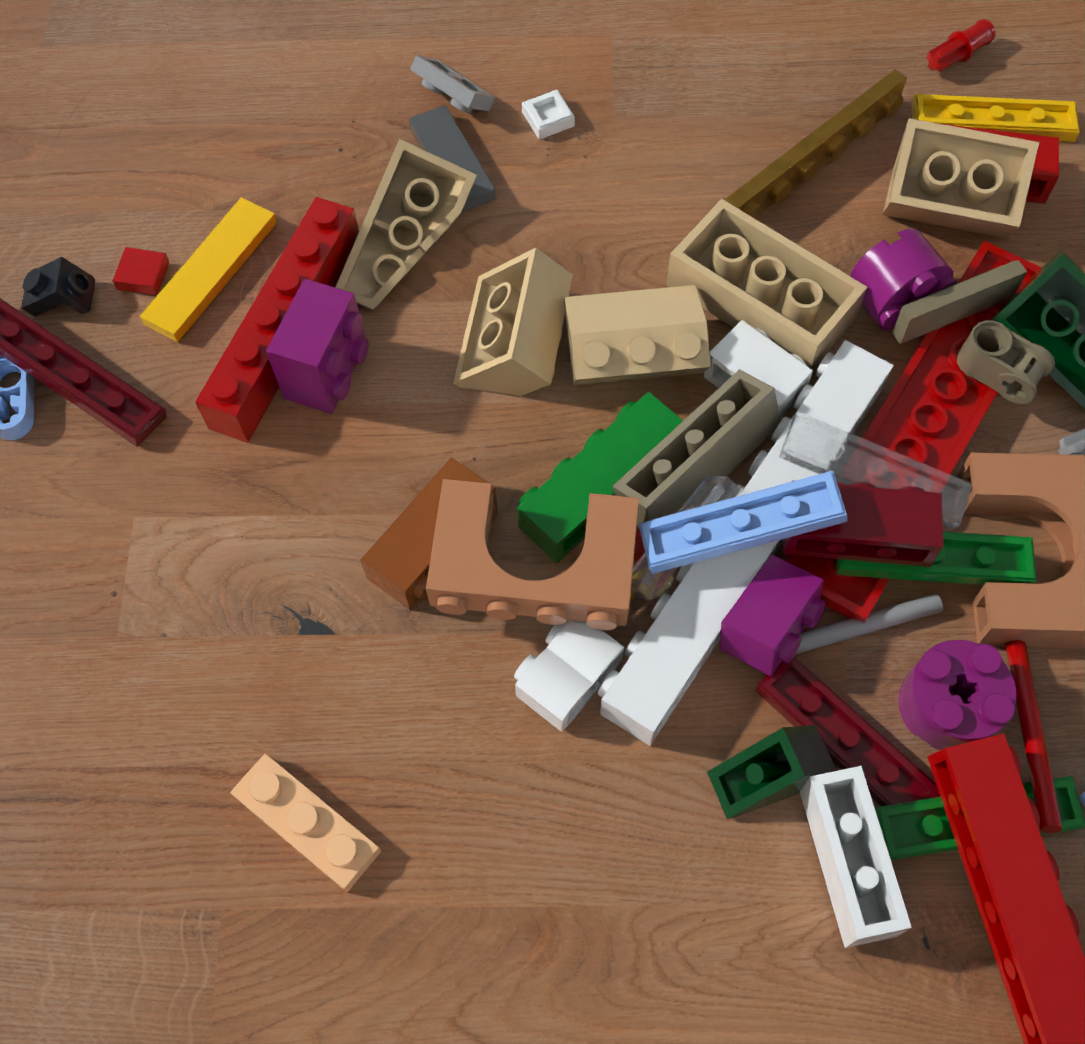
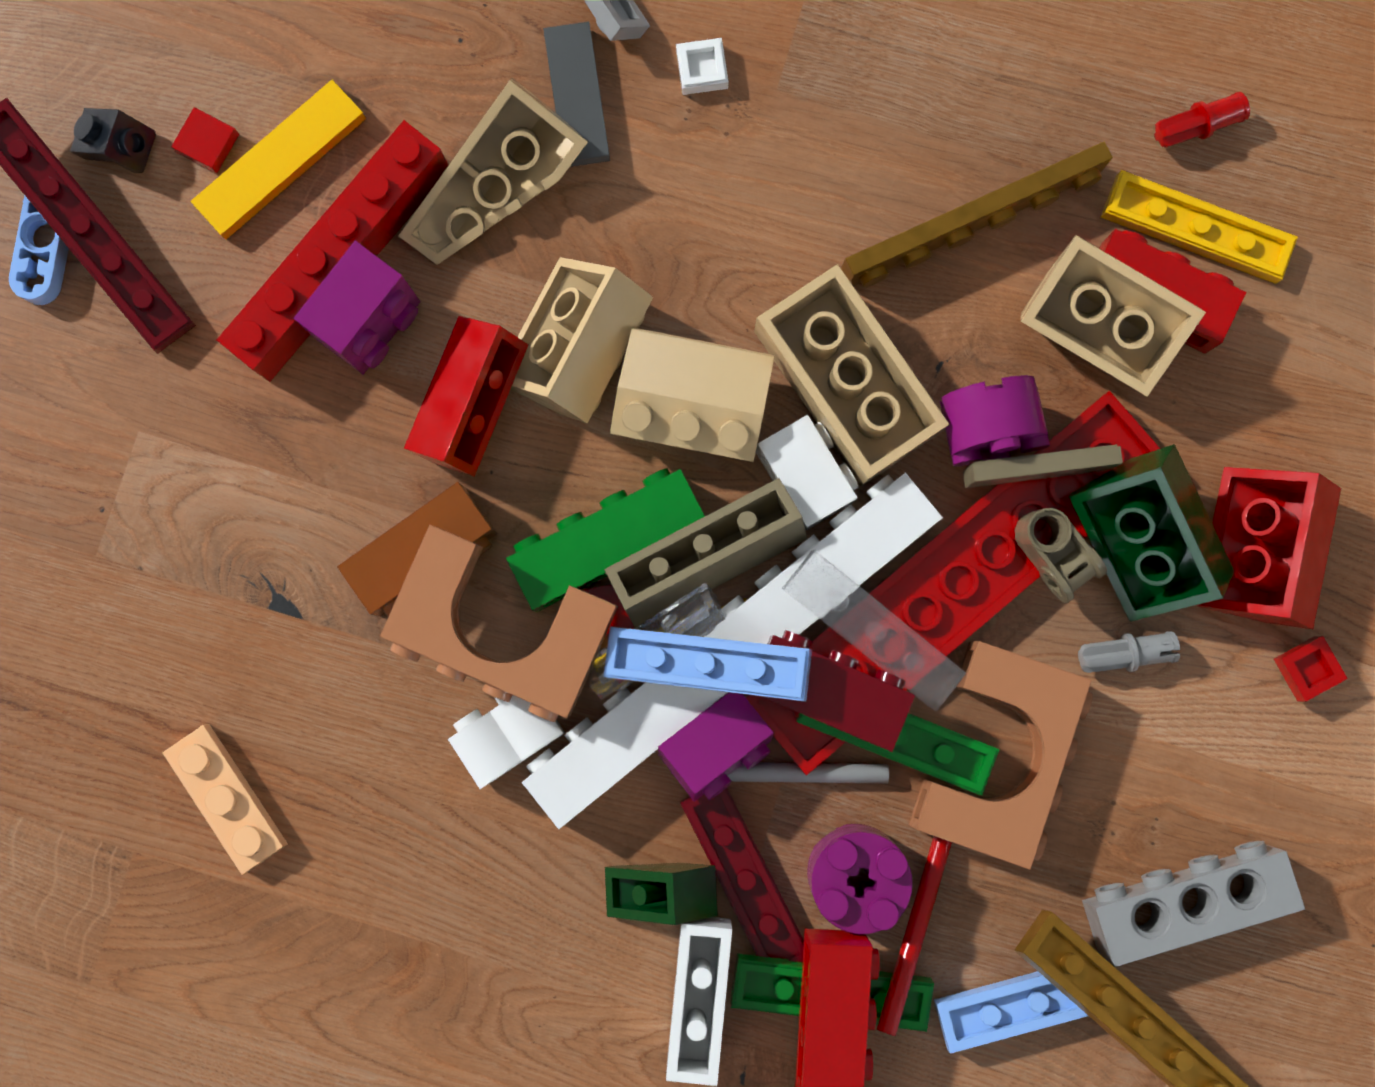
camera: 15 degrees right, 20 degrees up
none -> red brick [404,316,529,477]

